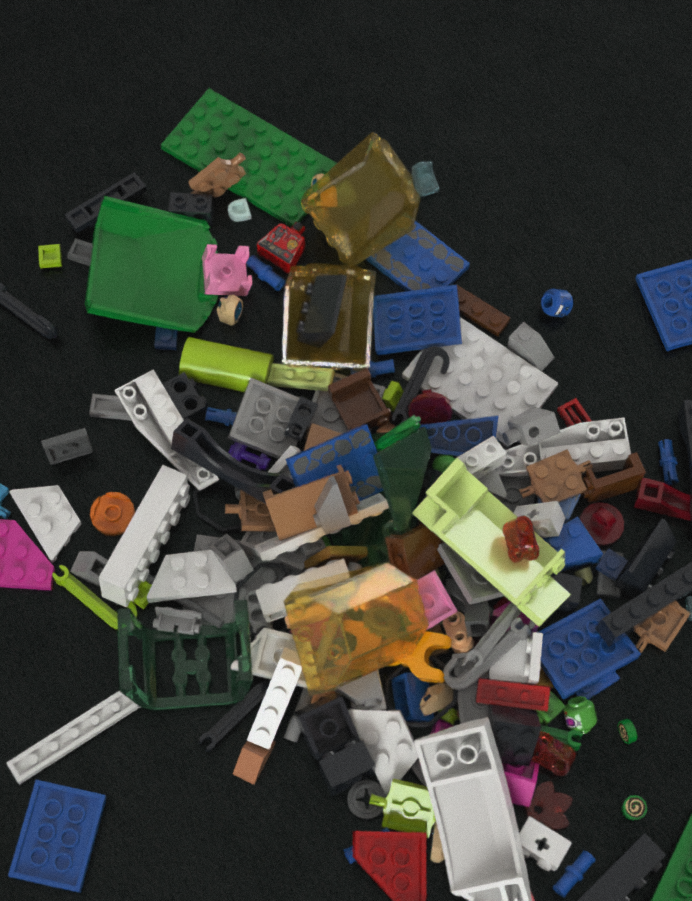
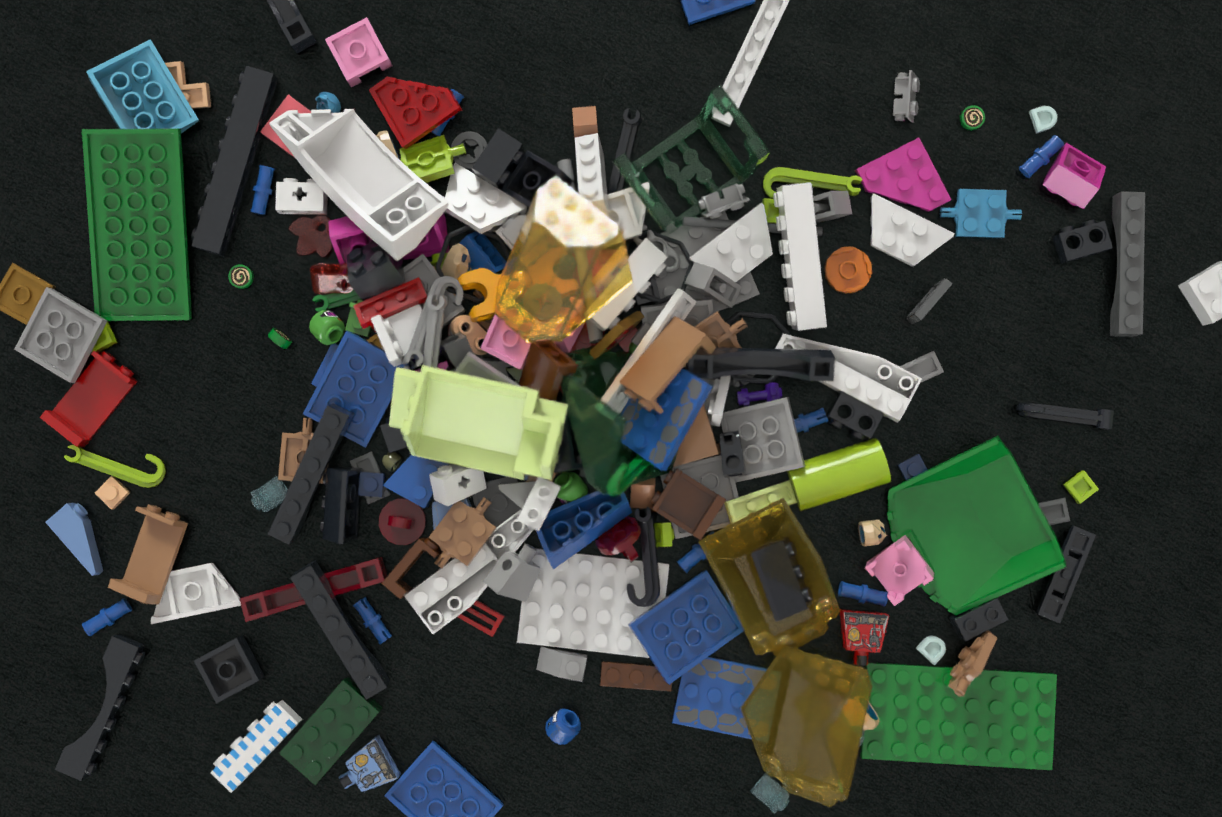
camera: 150 degrees right, 20 degrees up
light grey slope [313,476,351,534] -> none
clear red piece [503,515,539,563] -> none

